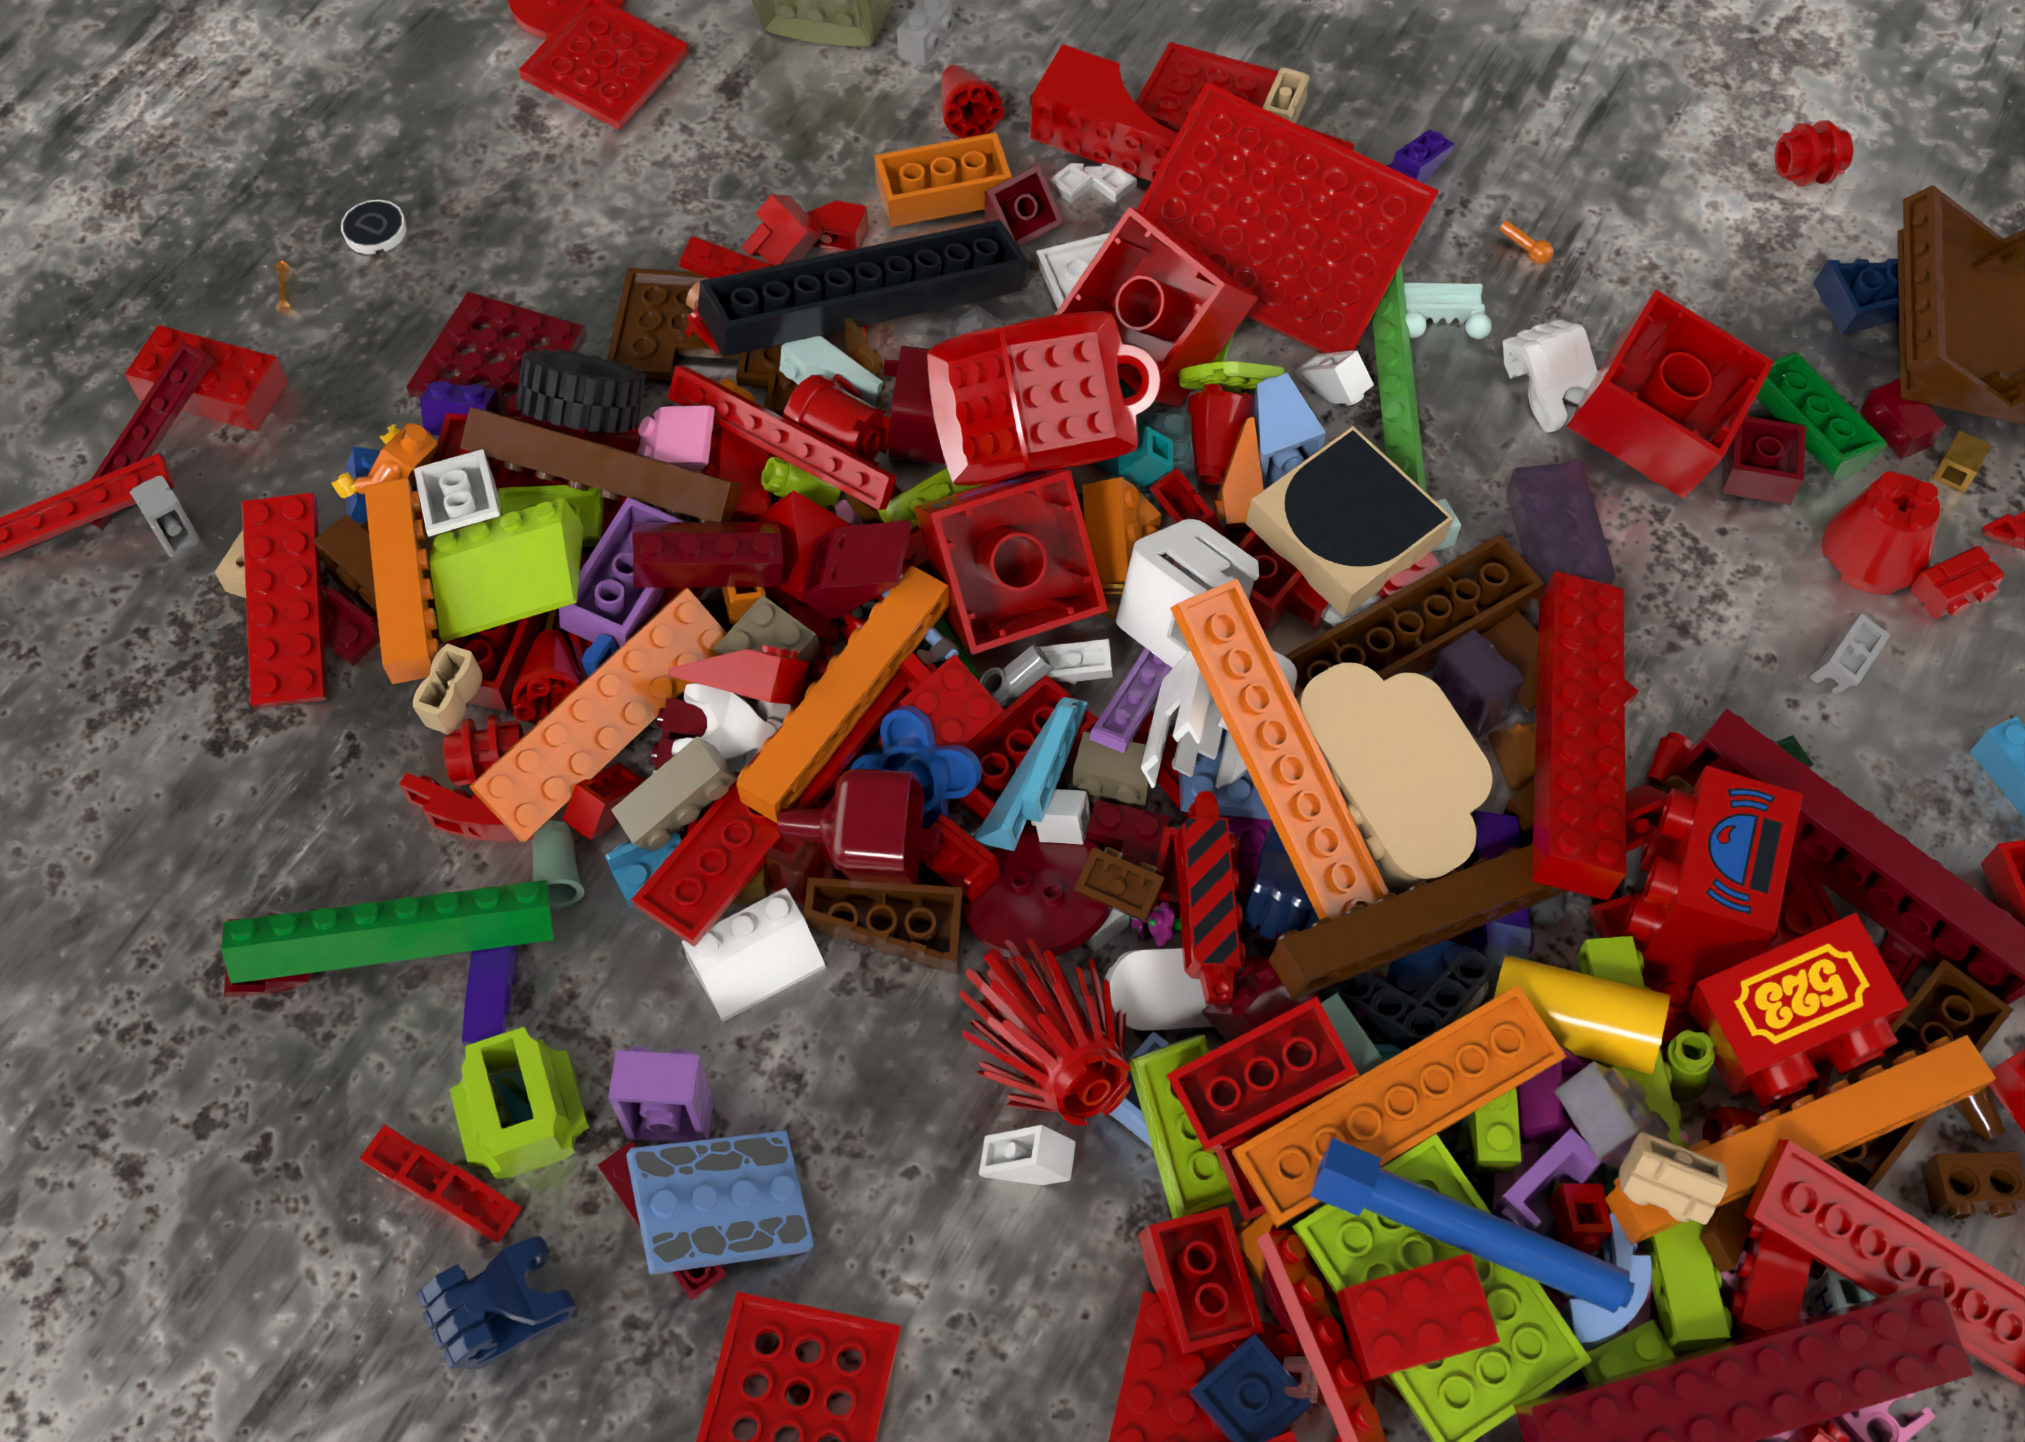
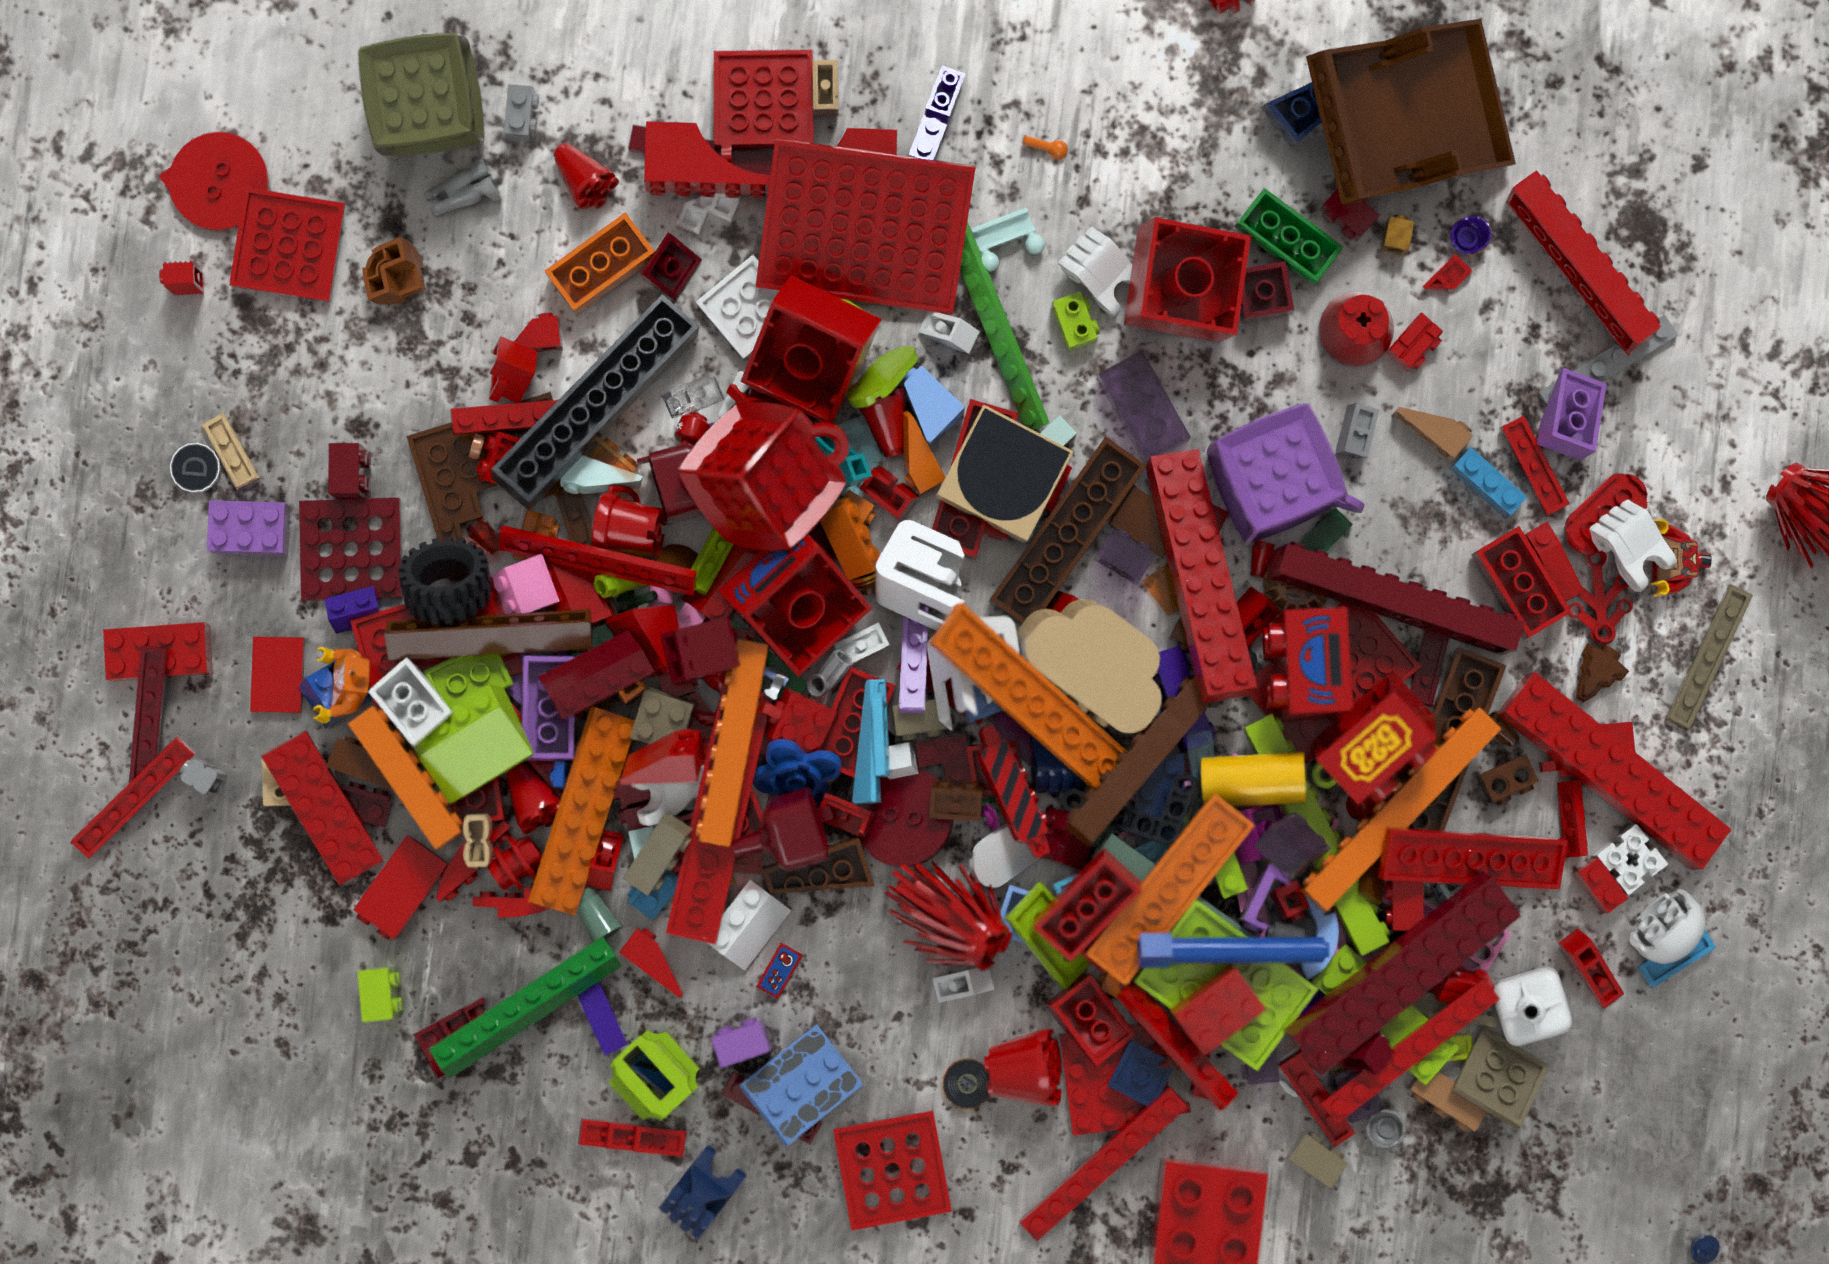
camera: 25 degrees left, 25 degrees up
clear orange hinge [274,261,290,314] -> none
tan brick [1619,1131,1728,1225] -> none
none -> red brick [159,260,204,295]
none -> tan tile [201,413,260,491]
none -> medium lavender brick [207,500,290,556]
none -> red tile [250,636,305,713]
none -> dark red brick [328,443,371,499]
none -> red brick [353,835,449,940]
none -> lime brick [357,967,404,1022]
none -> dark orange brick [362,237,426,305]
none -> light grey piece [424,156,502,216]
none -> red slope [436,820,513,902]
none -> clear red cone [467,517,499,555]
none -> red slope [619,927,684,998]
none -> slope [756,942,803,999]
none -> black tile [942,1058,990,1109]
none -> red cone [984,1029,1062,1106]
none -> lime brick [1051,291,1100,352]
none -> medium lavender piece [1207,403,1365,543]
none -> medium nougat slope [1393,407,1473,462]

